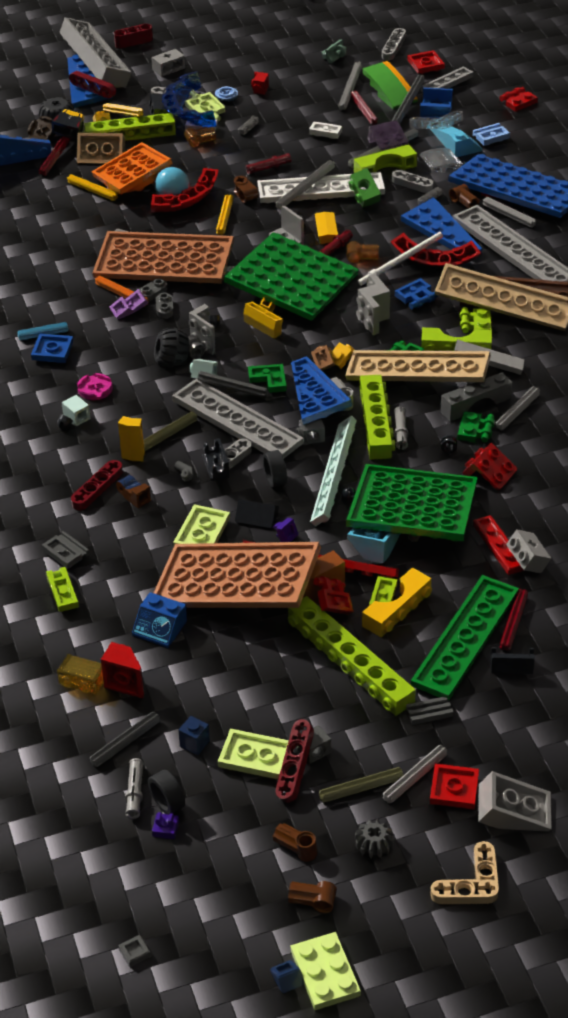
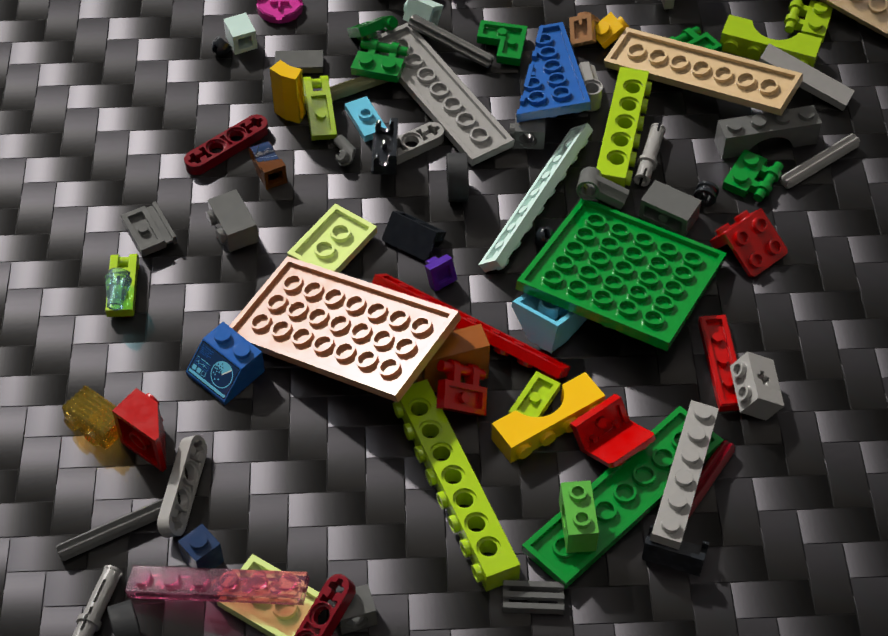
camera: 15 degrees right, 10 degrees up
none -> clear light blue cone [105,268,132,310]
none -> clear pink plate [125,565,310,605]
none -> light grey beam [157,435,207,538]
none -> dark grey brick [206,189,259,252]
none -> dark grey tile [275,50,324,73]
none -> lime plate [303,75,337,141]
none -> medium azure plate [344,96,387,142]
none -> green plate [347,16,398,41]
none -> green plate [351,38,409,83]
none -> bright green brick [559,480,599,553]
none -> red bracket [570,394,656,468]
none -> dark grey piece [576,167,629,210]
none -> dark grey brick [638,180,702,237]
none -> light grey plate [650,400,719,550]

